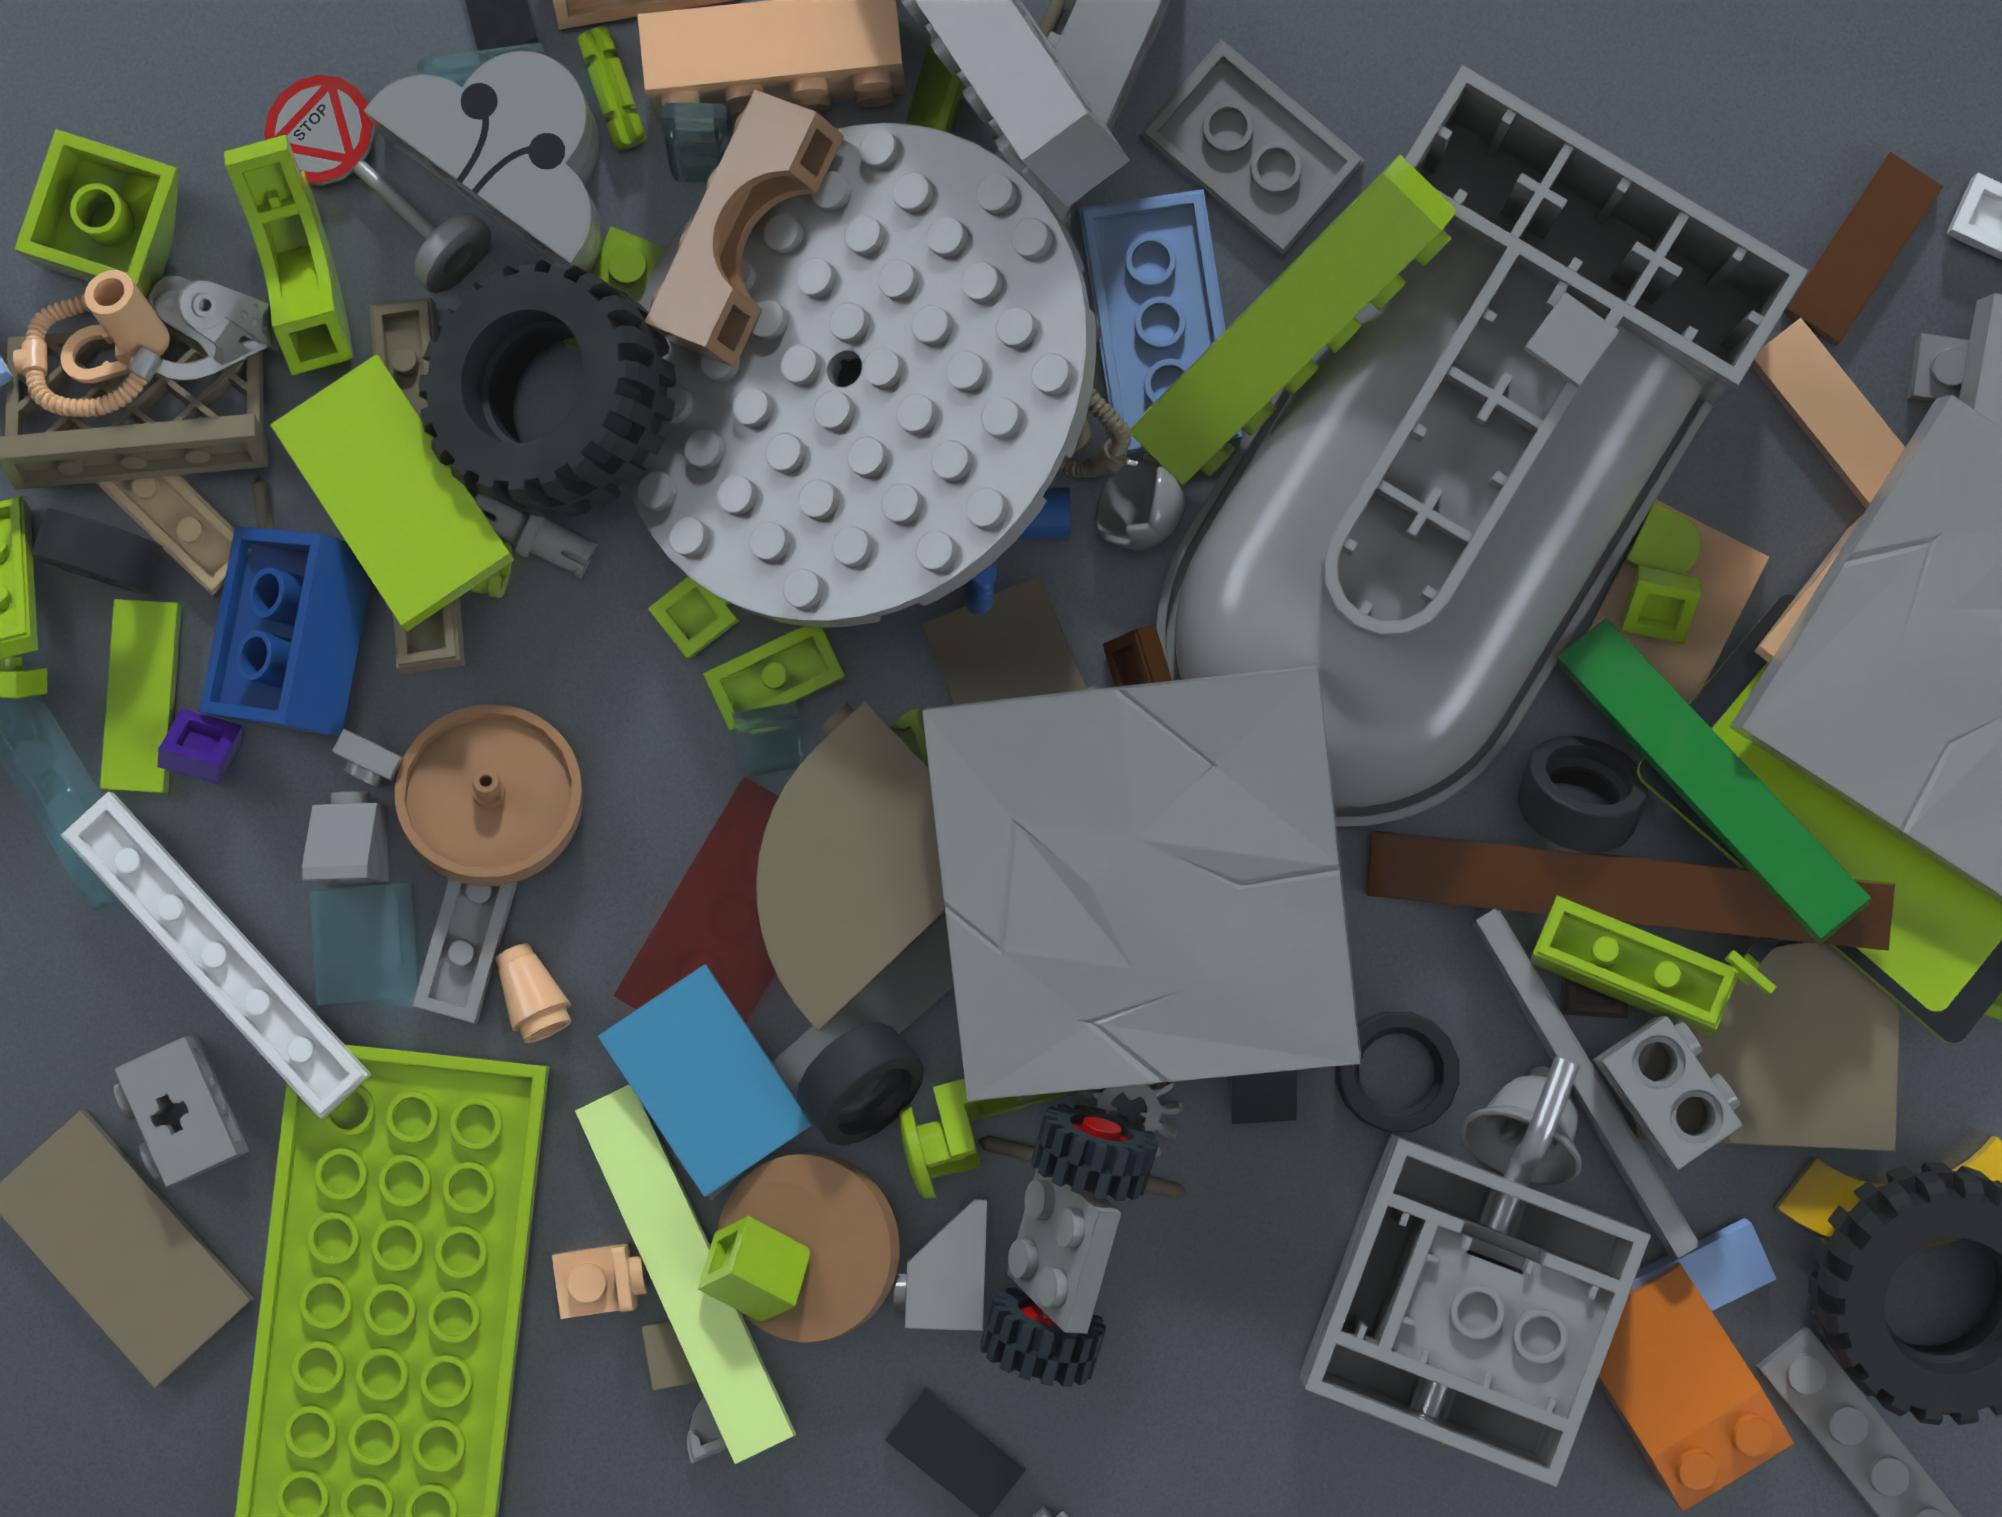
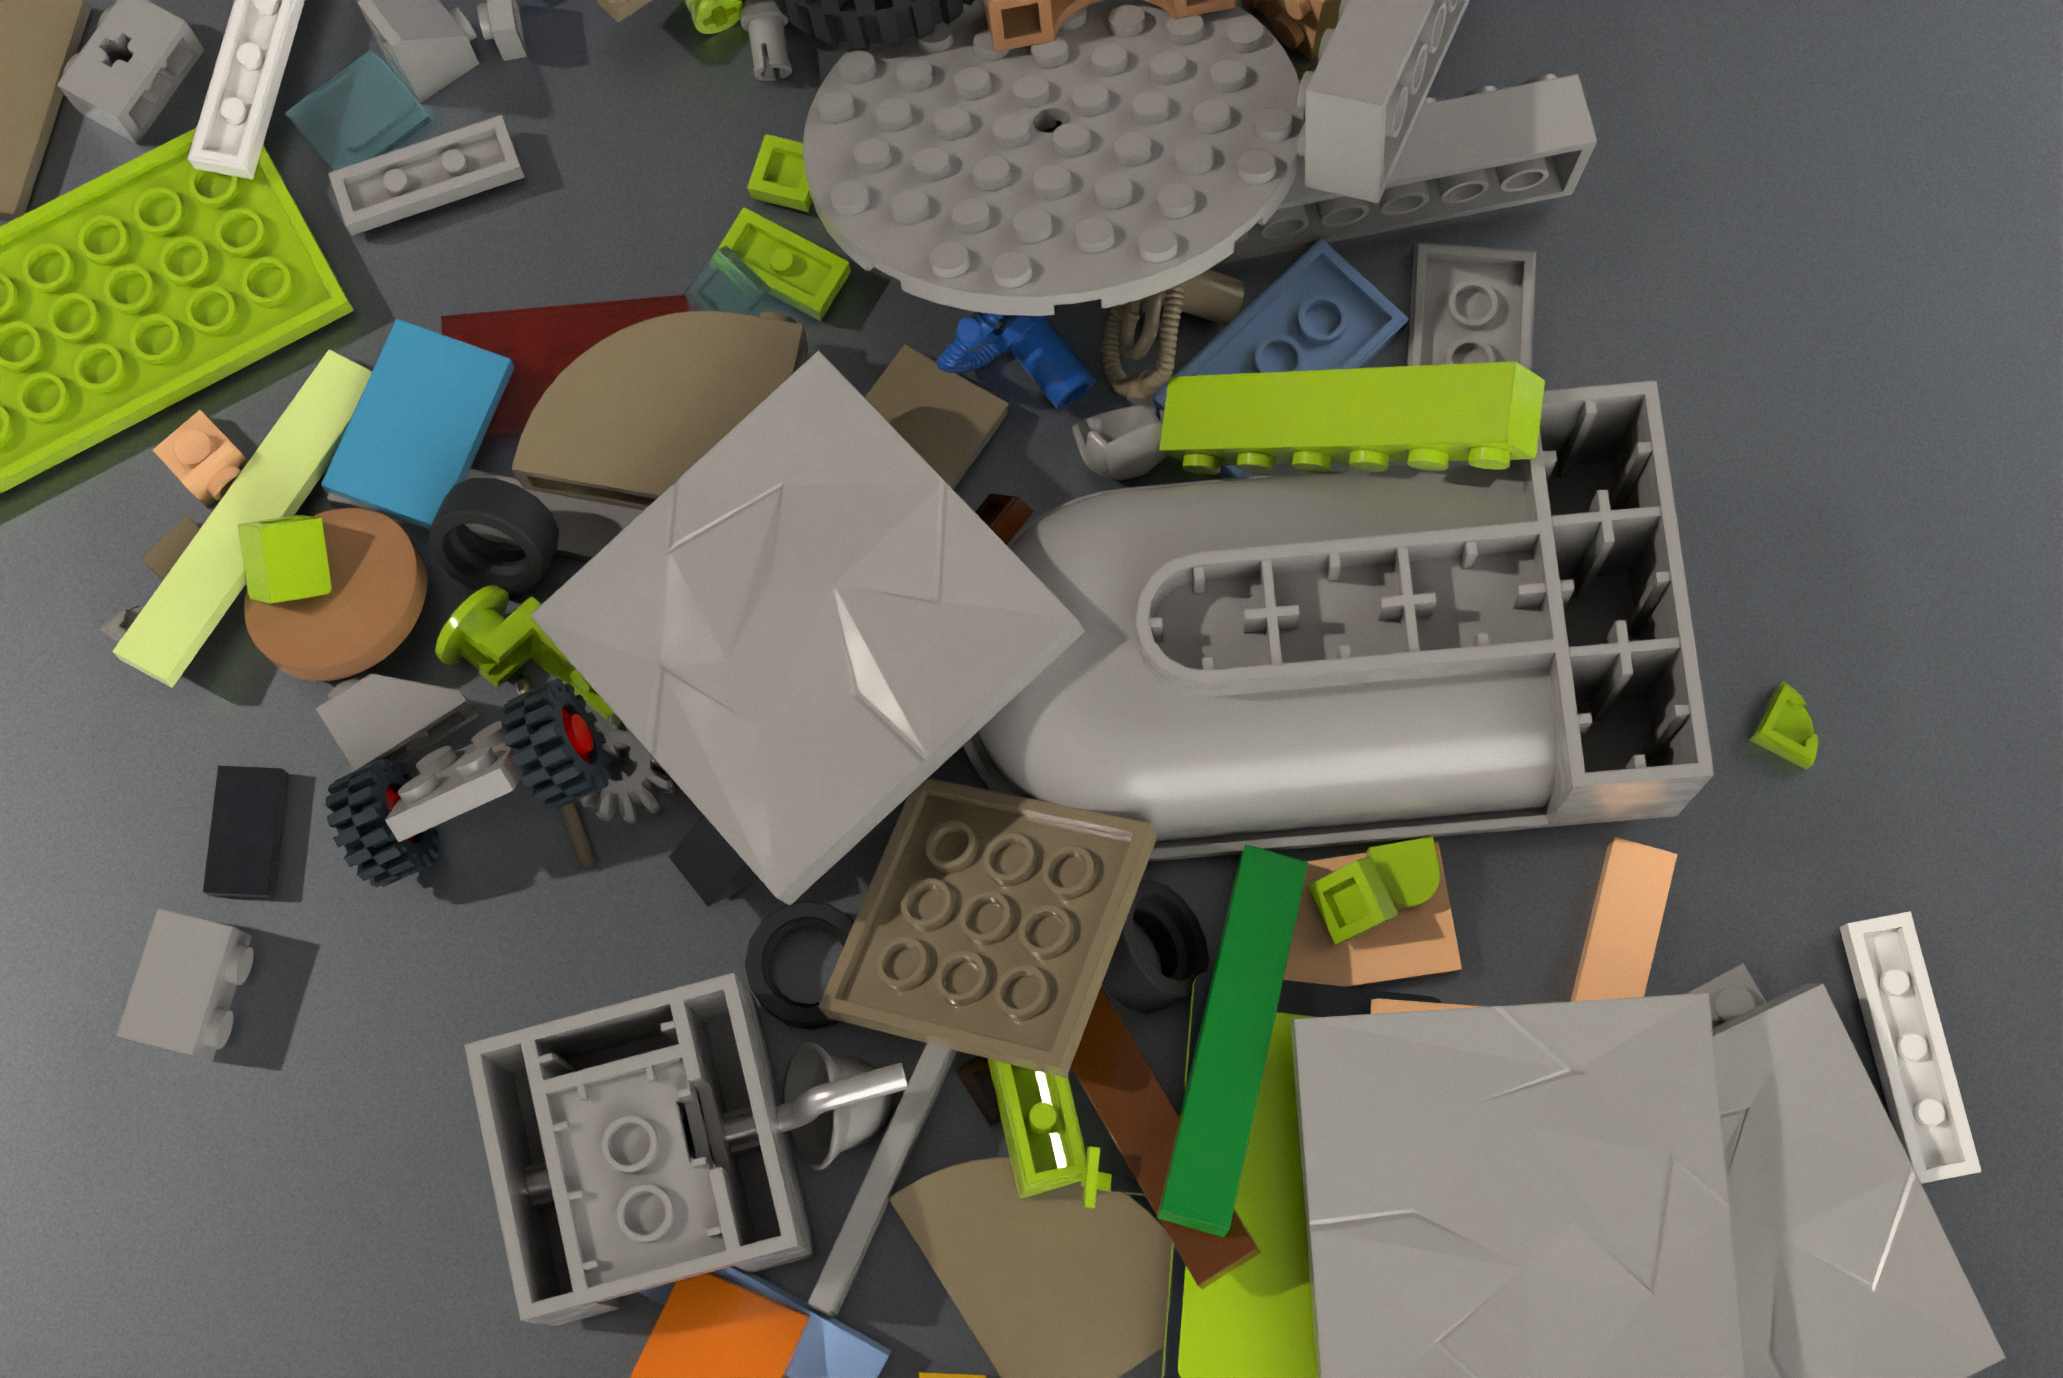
camera: 50 degrees right, 10 degrees down
medium nougat piece [395,704,583,886] -> none
light nougat cone [494,943,572,1043] -> none
light grey tile [1523,292,1620,388] -> none
light grey brick [1593,1016,1743,1170] -> none
reddish brown tile [1783,152,1943,346] -> none
none -> dark tan plate [818,778,1158,1078]
none -> lime tile [1749,681,1819,770]

